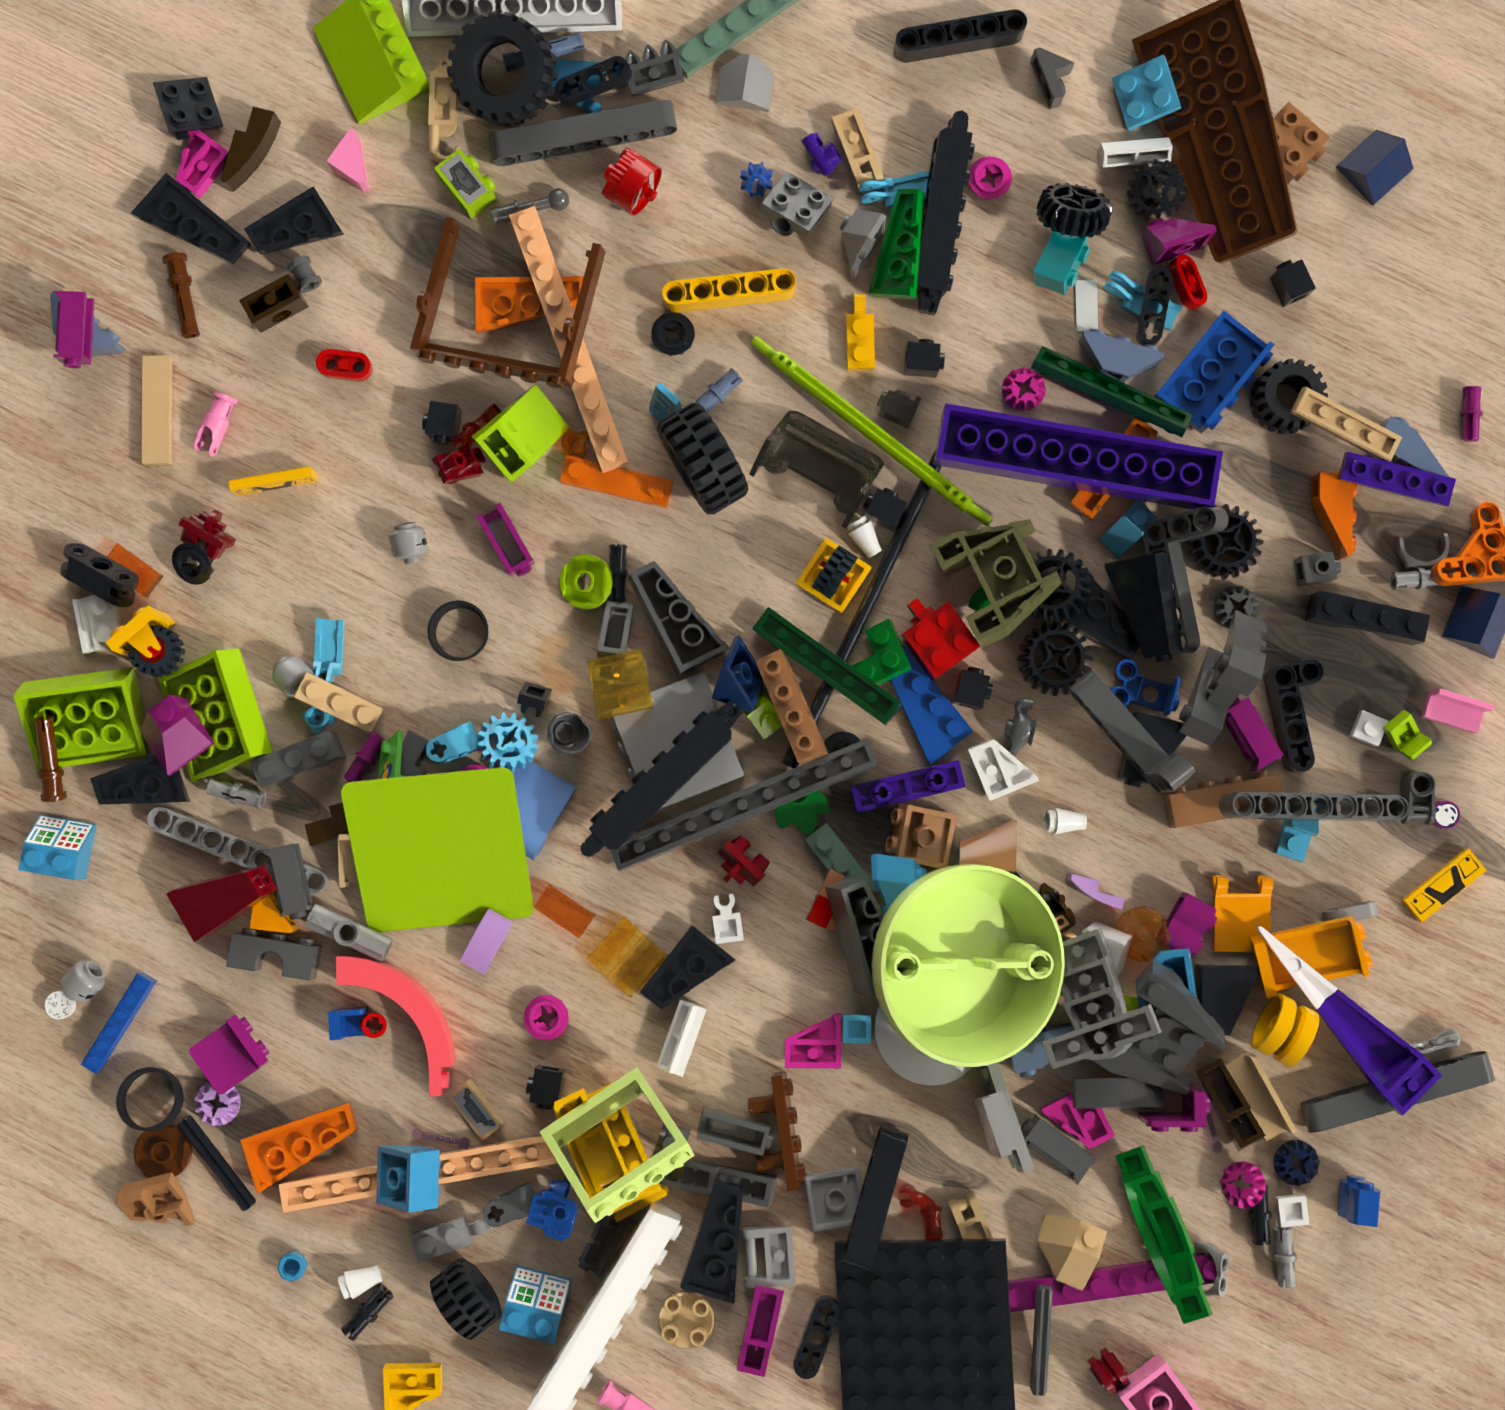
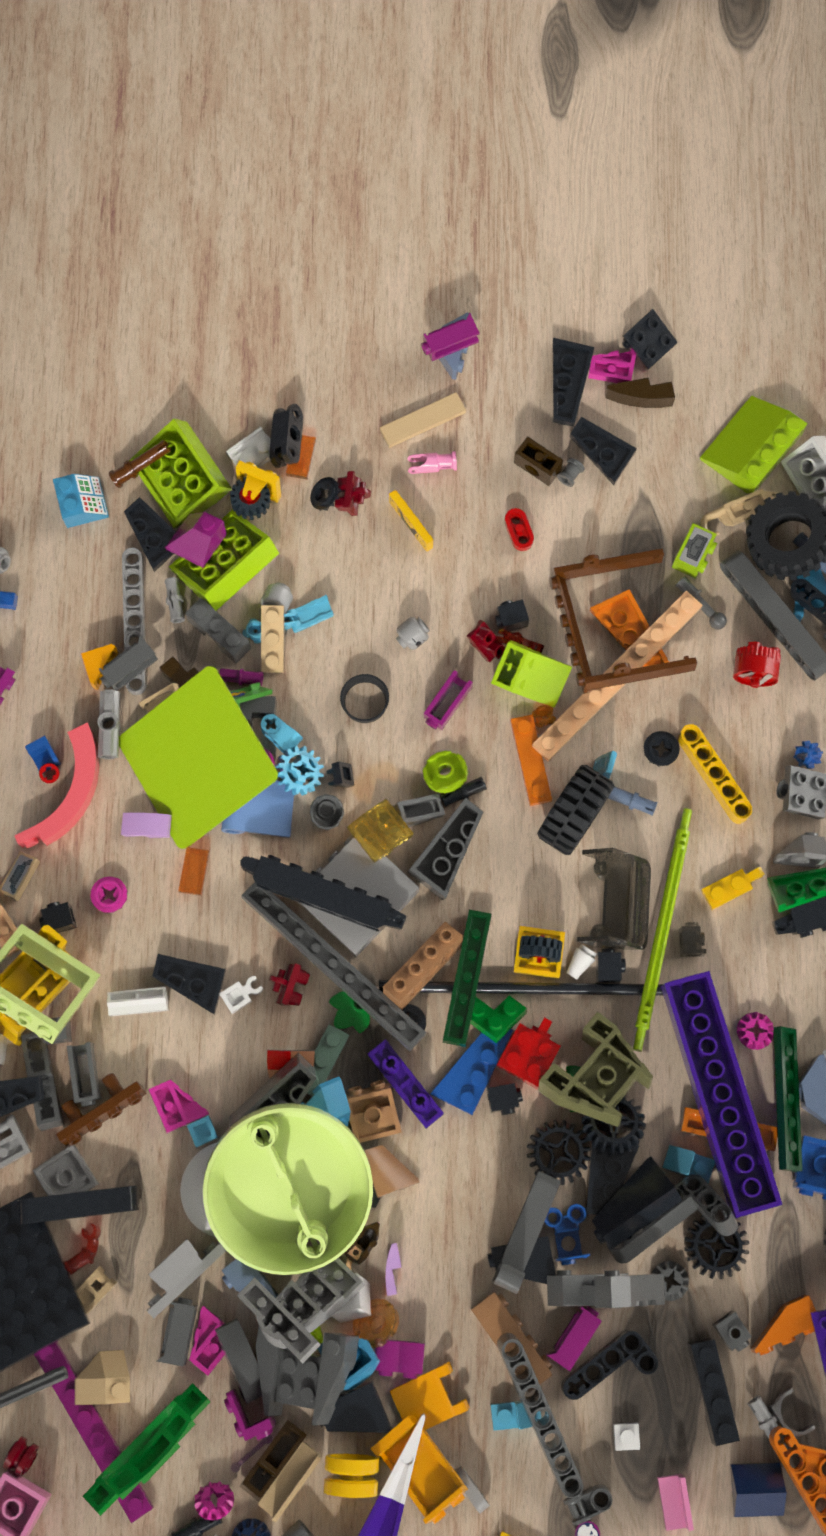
camera: 65 degrees right, 10 degrees down
reddish brown pin [162,252,200,339] -> none
dark red slope [166,865,278,942] -> none
dark grey arch [226,928,322,981] -> none
bright pink slope [327,129,369,192] -> none
clear yellow slope [587,916,668,997] -> none
dark blue slope [712,635,764,712] -> none
lime bracket [741,691,782,740] -> none
black brick [904,339,945,378] -> none
white wing [968,738,1039,801] -> none
dark grey piece [1004,697,1036,756] -> none
white cone [1043,807,1087,835] -> none
light grey cap [1195,1241,1229,1297] -> none
lime bracket [1383,710,1432,760] -> none

